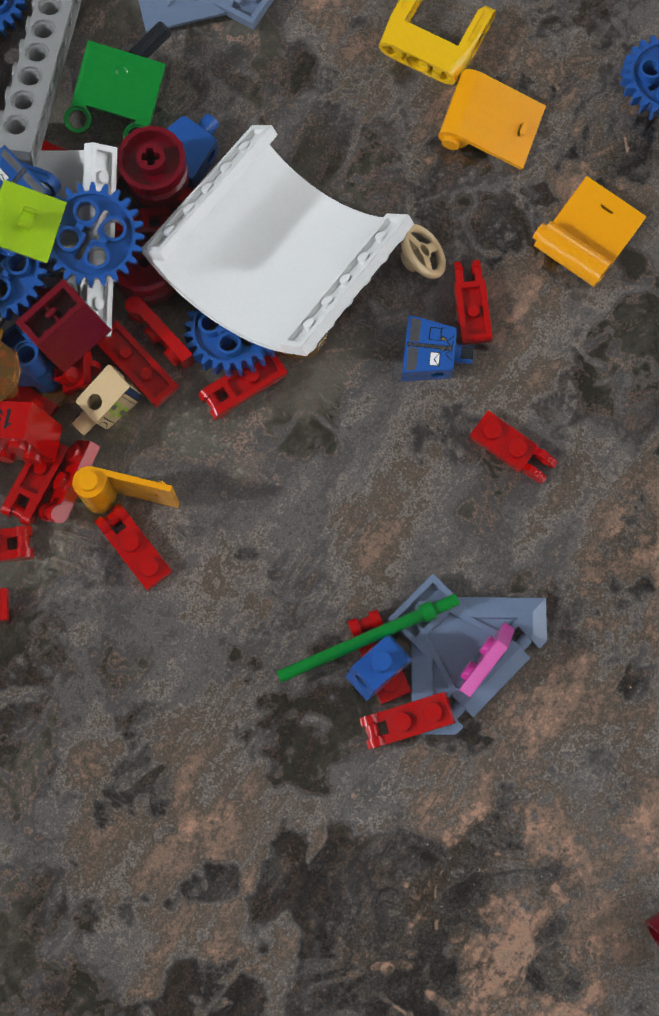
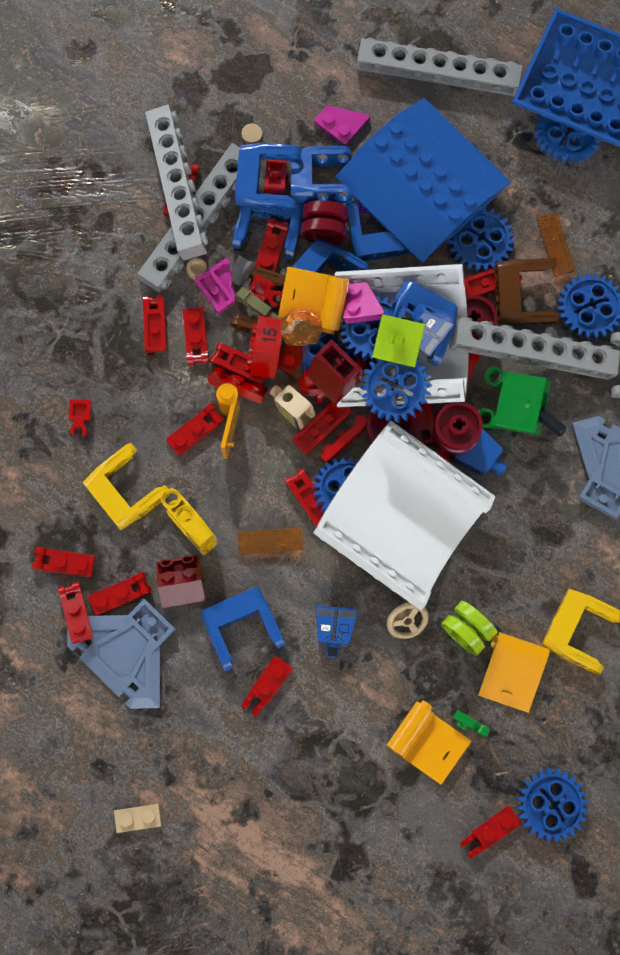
camera: 90 degrees right, 0 degrees up
green bar [276,593,460,683] -> none
blue torso [346,635,413,701] -> none
red hinge [453,260,493,345] -> none
dark pink wing [459,622,515,697] -> none
none -> red plate [31,547,95,578]
none -> red plate [68,399,92,437]
none -> yellow connector [83,443,170,530]
none -> dark red slope [156,555,205,608]
none -> yellow connector [161,488,218,555]
none -> blue connector [201,587,285,672]
none -> clear orange tile [237,528,303,555]
none -> lime wheel [441,601,498,656]
none -> green plate [452,710,490,738]

